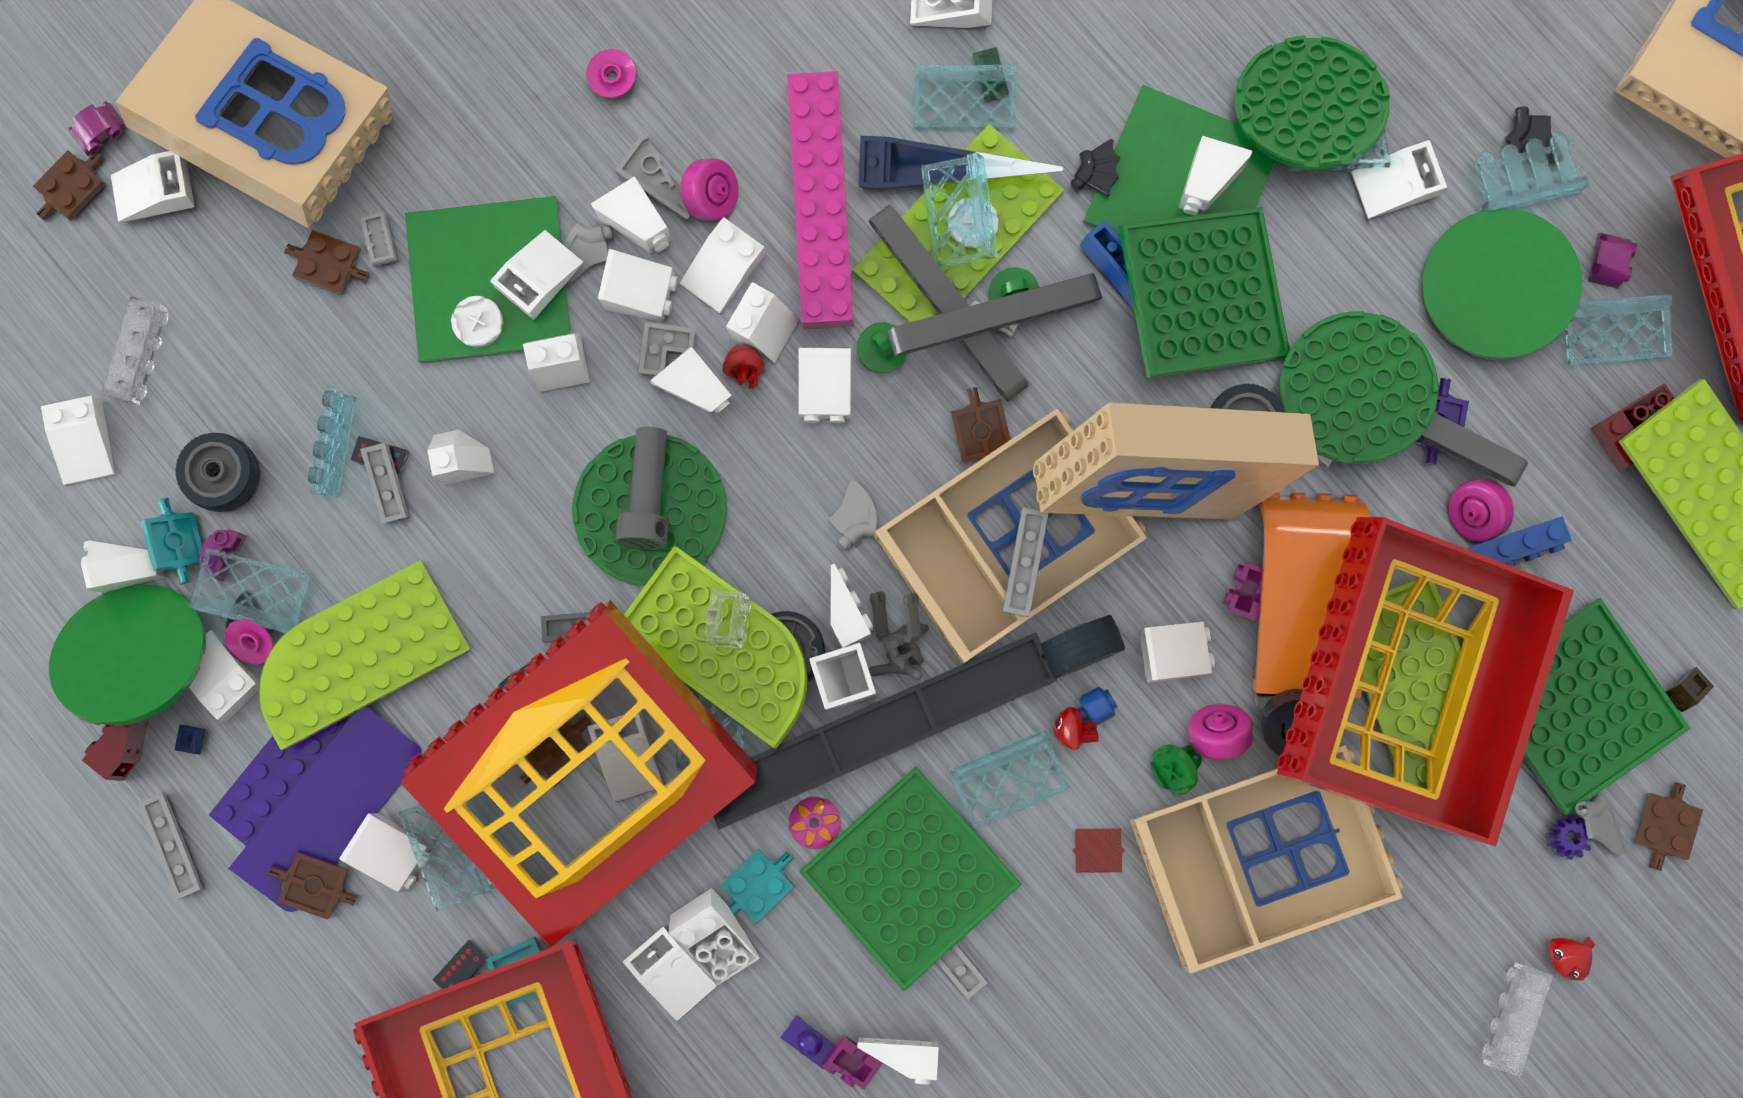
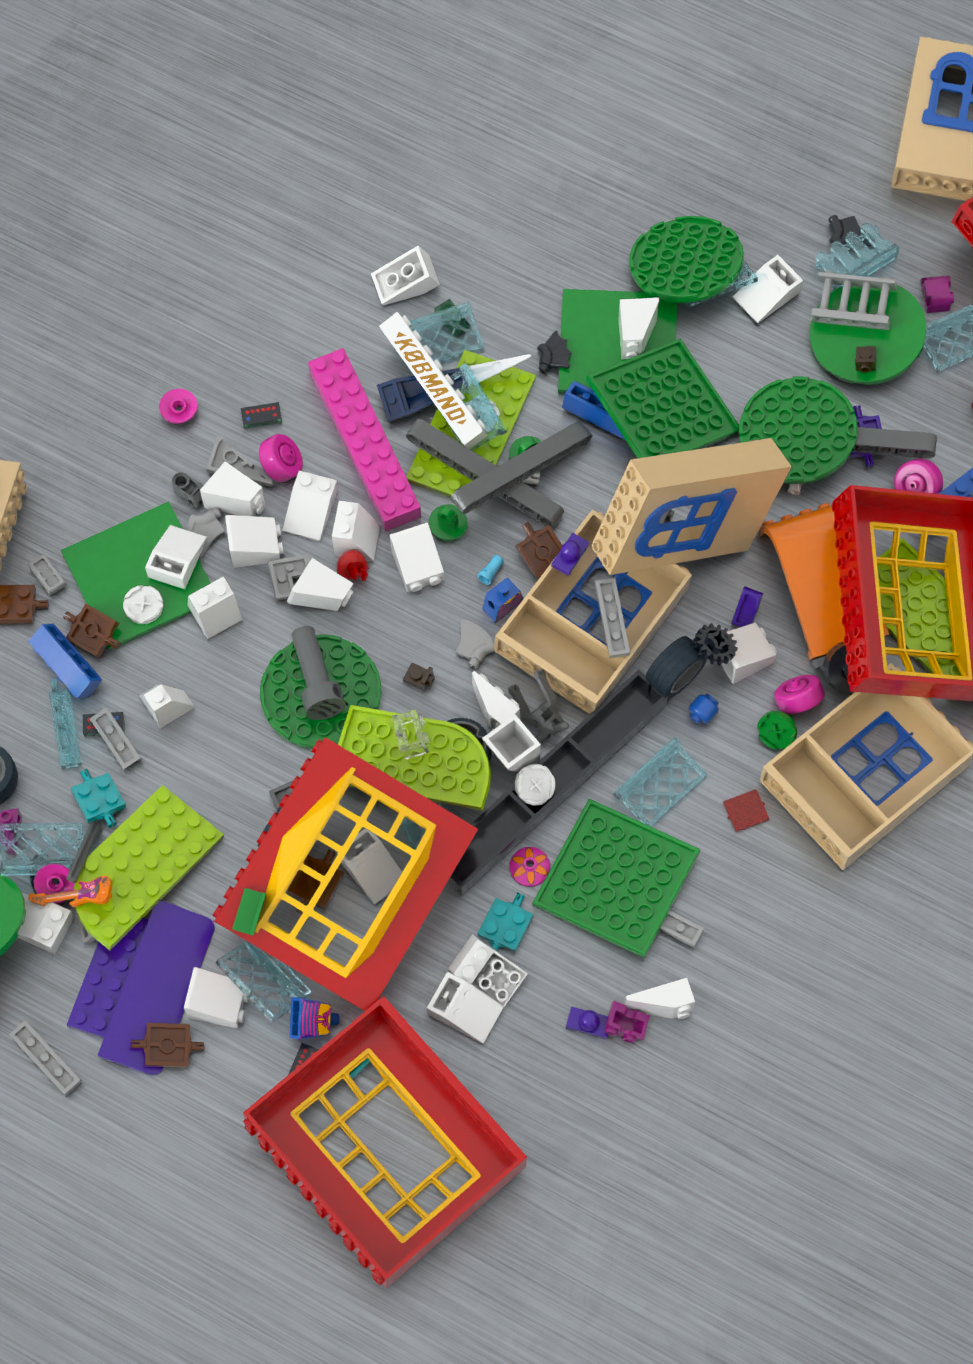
camera: 25 degrees left, 15 degrees down
dark blue tile [174,725,205,755] -> none
red piece [1053,707,1098,751] -> none
magenta cylinder [1224,562,1263,621] -> none
none -> brick [28,623,102,698]
none -> orange piece [28,875,112,907]
none -> reddish brown plate [63,603,121,658]
none -> dark grey axle [66,821,101,883]
none -> teal plate [71,769,126,828]
none -> dark grey piece [172,472,204,508]
none -> green panel [232,888,266,936]
none -> black tile [241,402,282,428]
none -> torso [289,997,340,1039]
none -> white brick [379,312,488,449]
none -> dark brown bracket [403,663,435,692]
none -> medium azure pin [477,555,504,585]
none -> blue torso [482,578,524,623]
none -> white tile [515,764,555,805]
none -> dark purple tile [551,532,590,576]
none -> black gear [693,623,738,666]
none -> dark purple tile [731,586,764,627]
none -> light grey fence [811,271,897,330]
none -> dark brown bracket [855,346,876,373]

